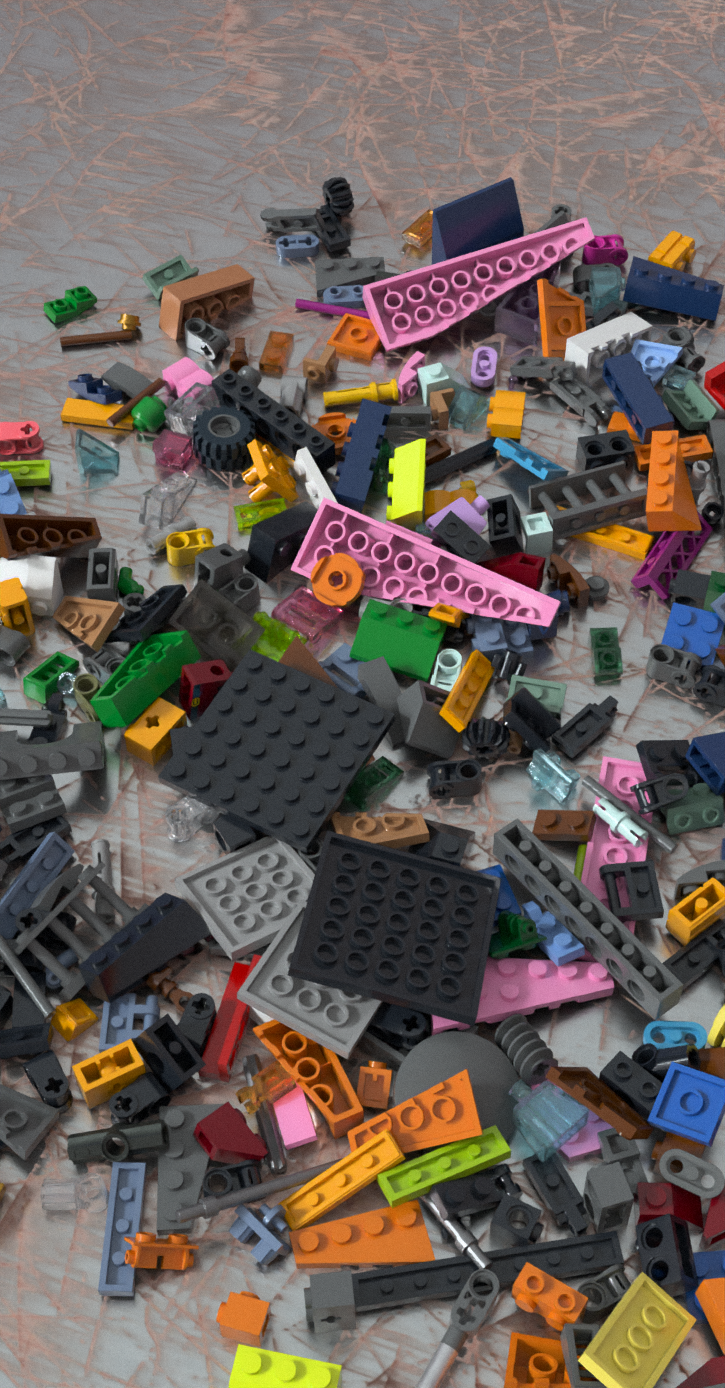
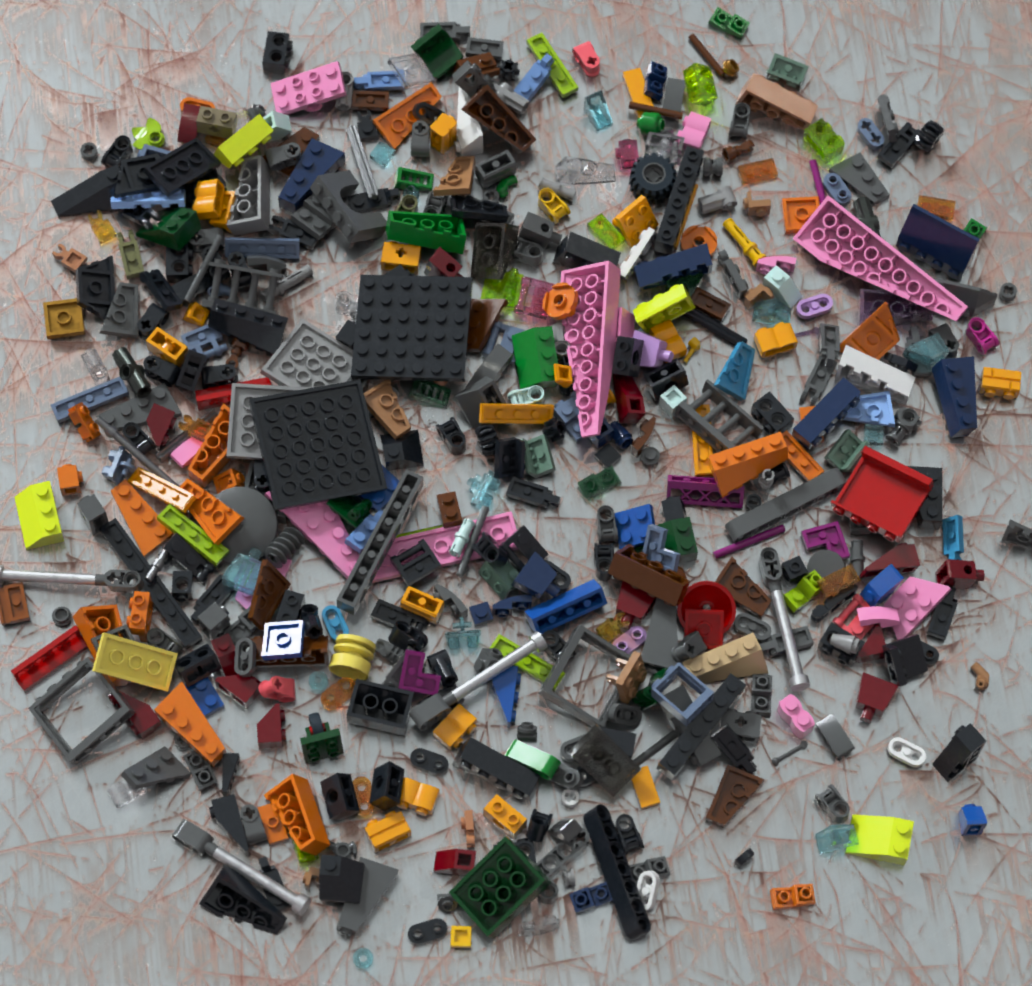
camera: 60 degrees right, 15 degrees up
none -> black tile [594,443,621,470]
none -> clear neon green brick [683,62,718,107]
none -> clear neon green brick [803,118,845,164]

